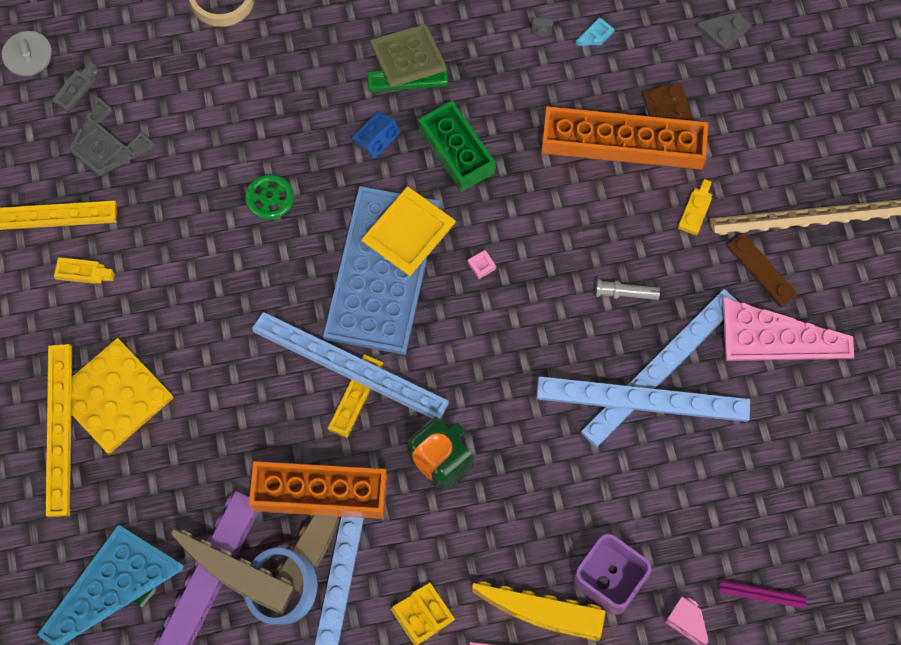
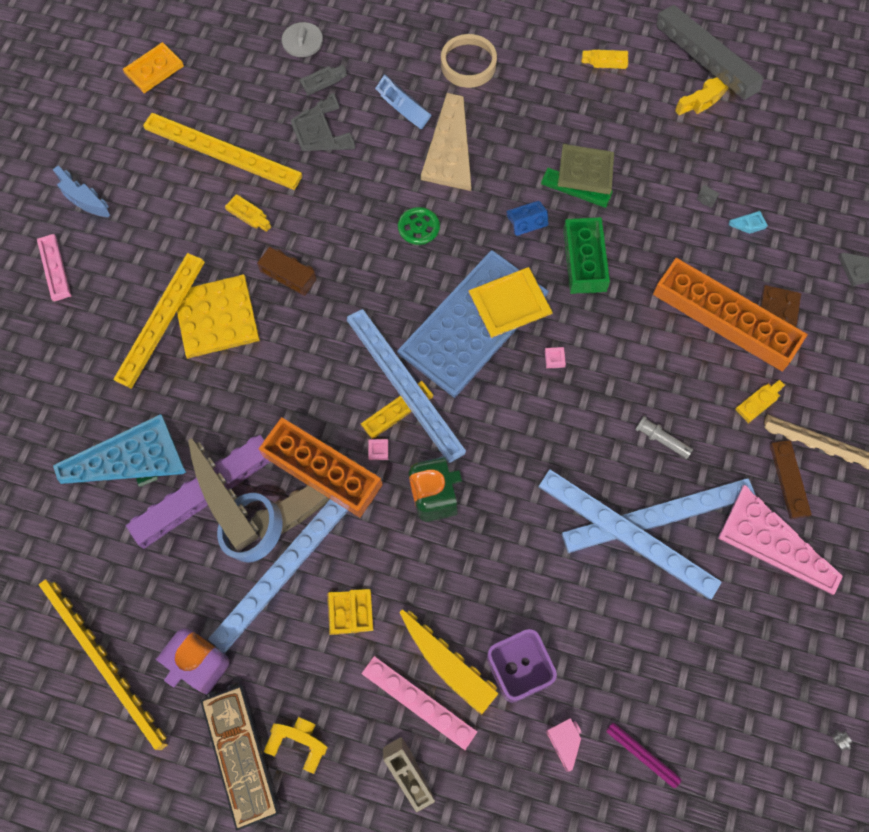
camera: 30 degrees right, 0 degrees up
none -> reddish brown brick [257,247,317,296]
none -> bright pink plate [368,439,388,460]
none -> medium blue slope [375,74,432,129]
none -> tan wing [421,93,471,191]

